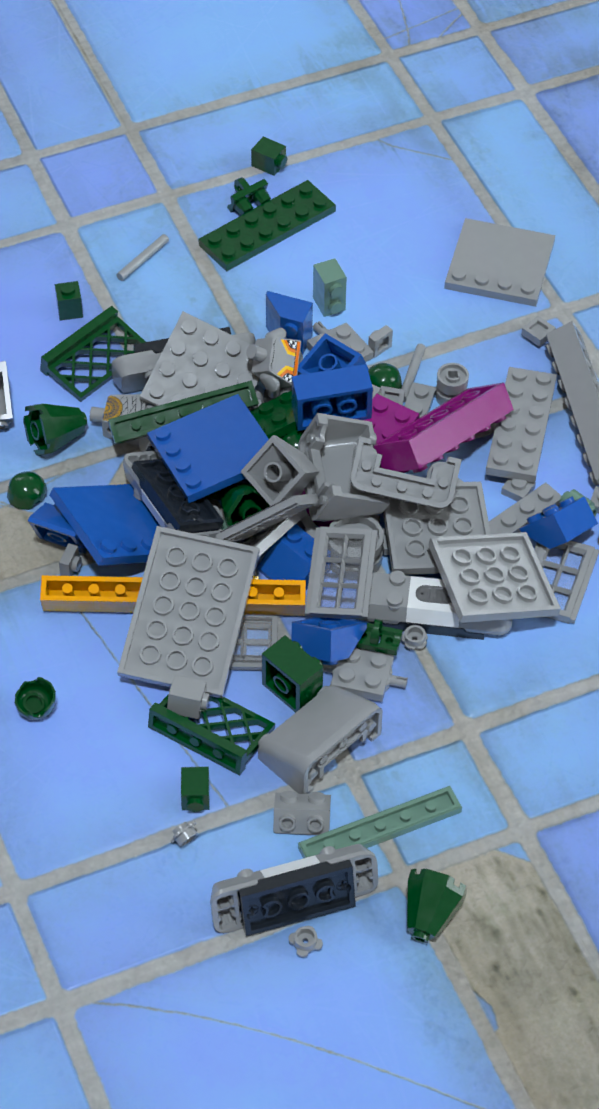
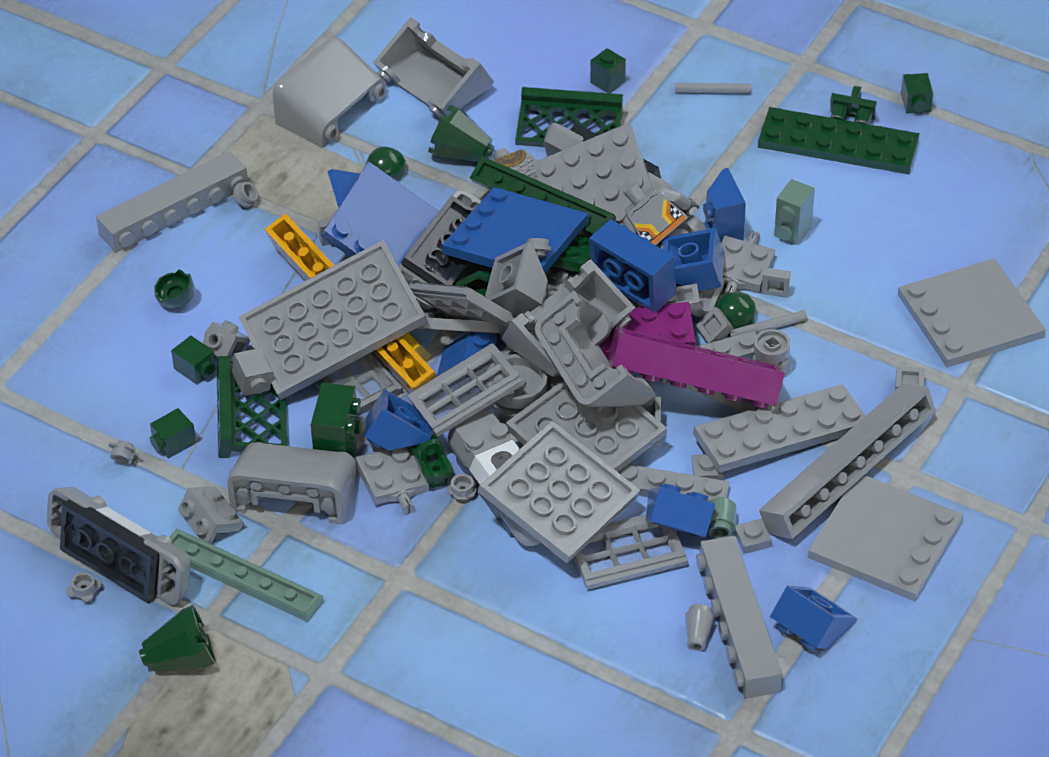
camera: 55 degrees right, 5 degrees down
none -> dark green brick [171,335,216,385]
none -> light grey brick [202,320,250,362]
none -> light grey plate [527,238,552,257]

